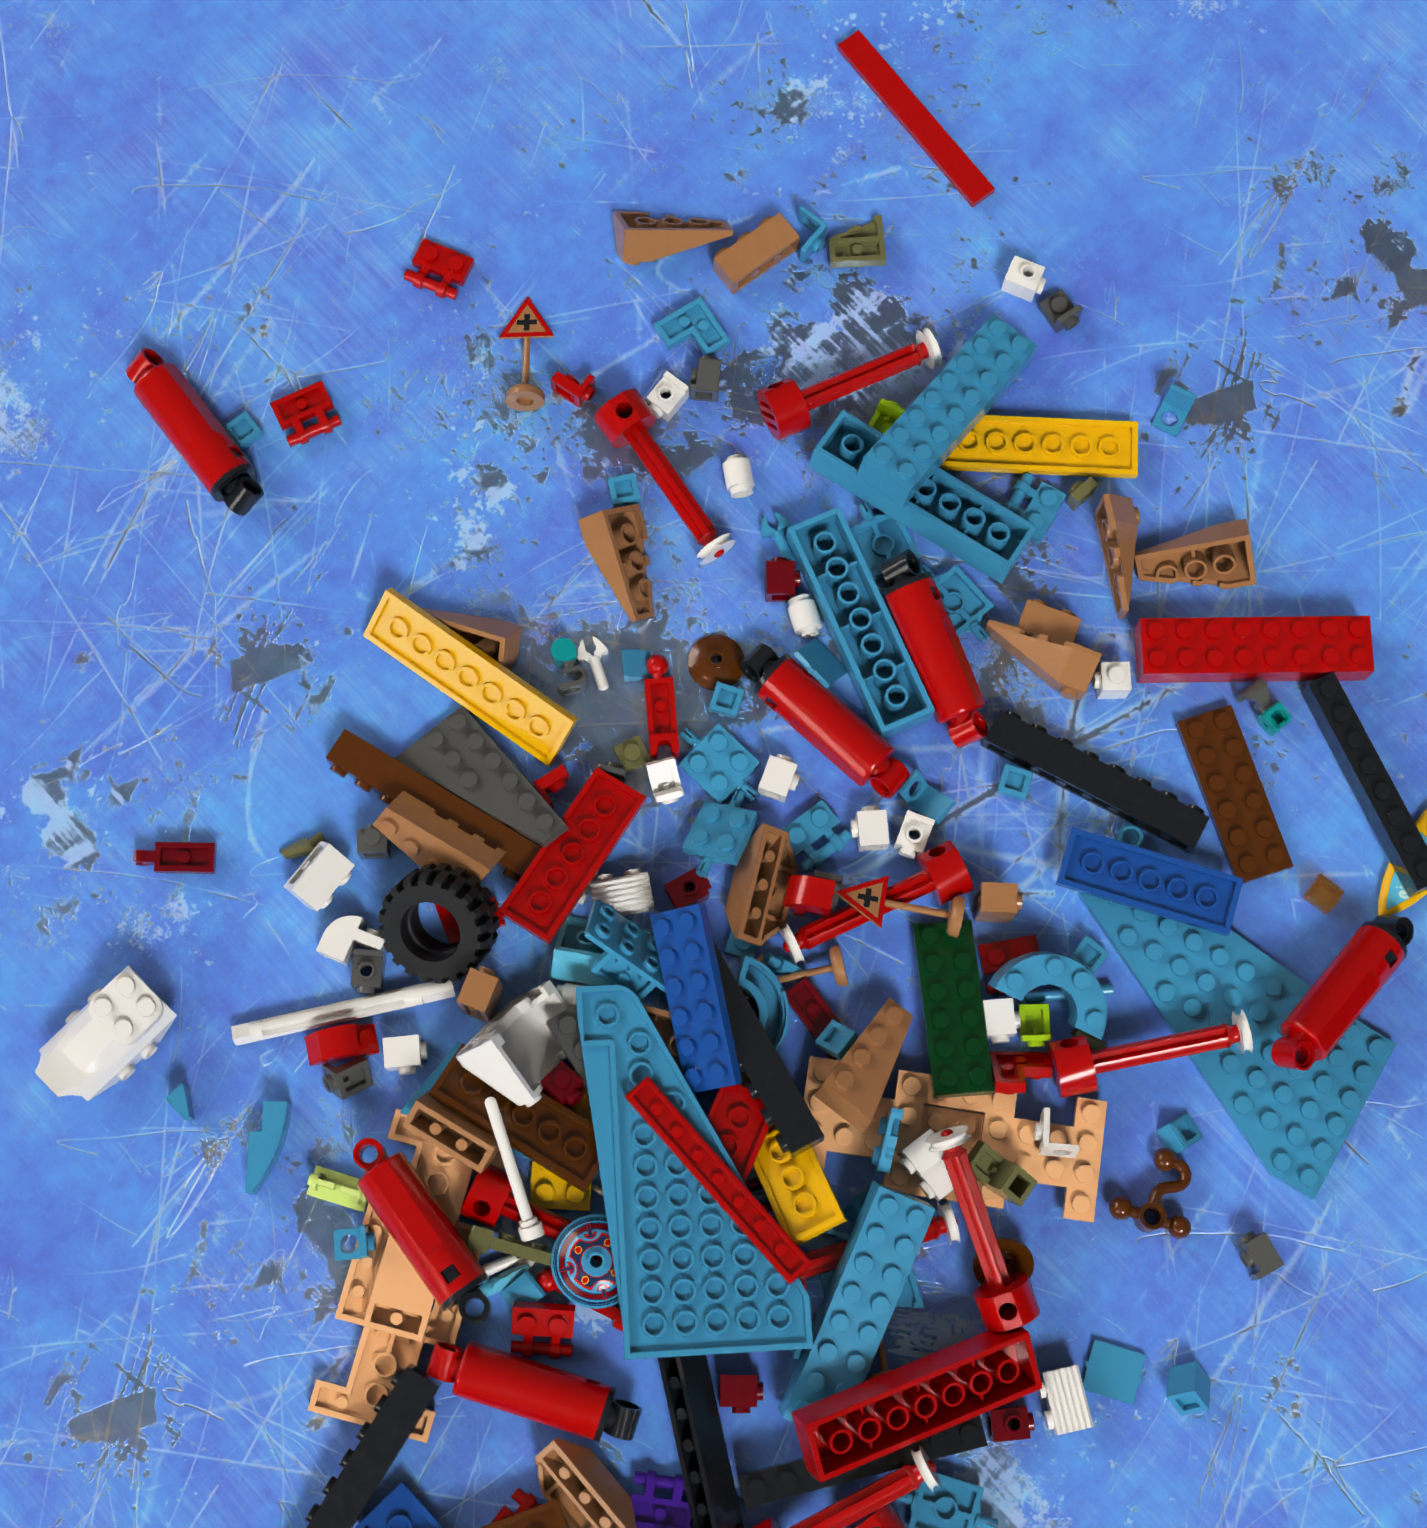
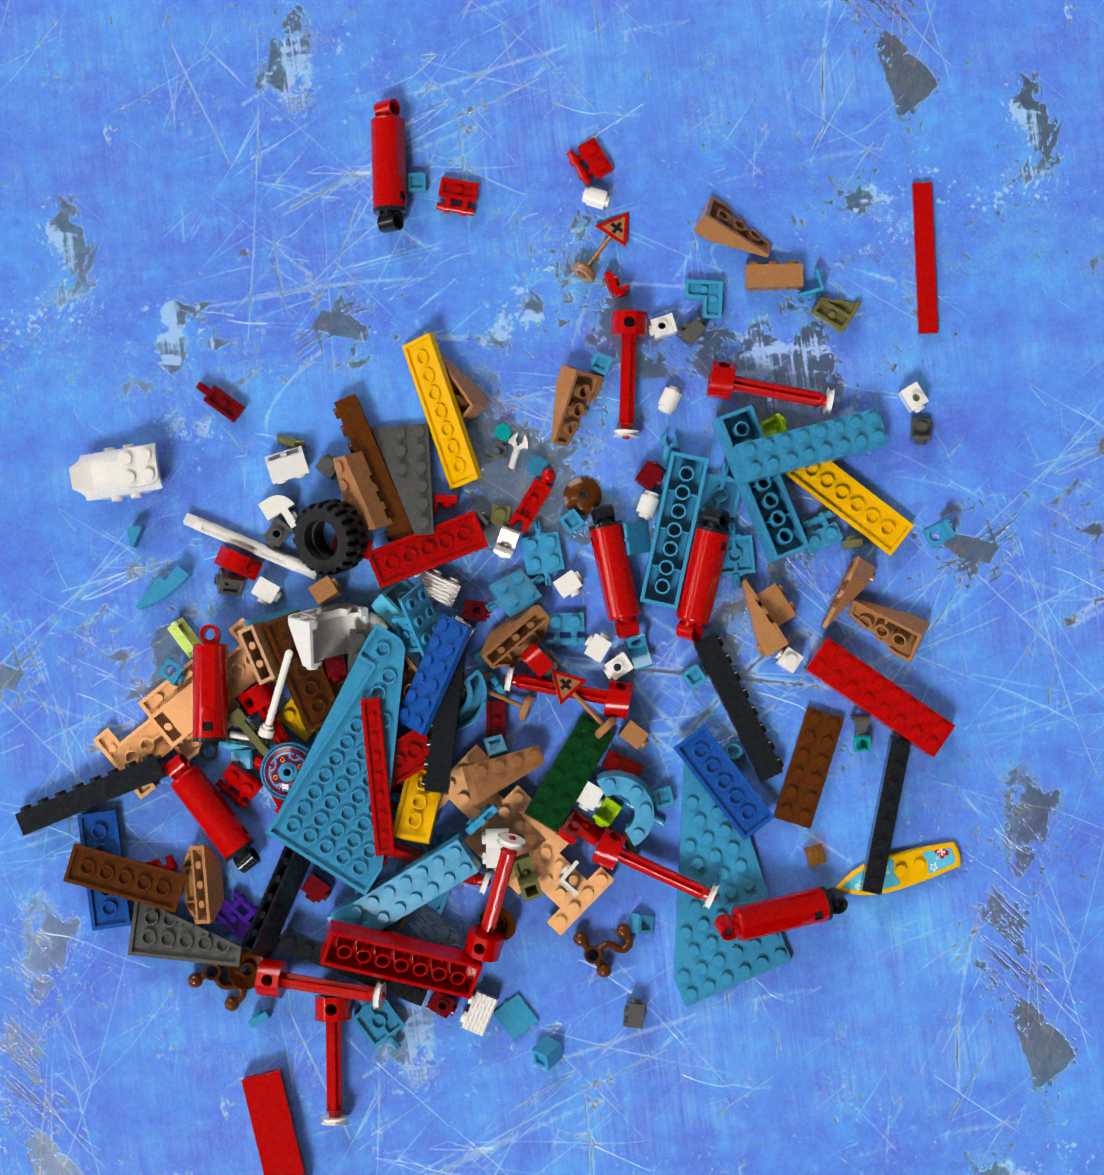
camera: 35 degrees right, 10 degrees up
none -> white brick [582,187,611,210]

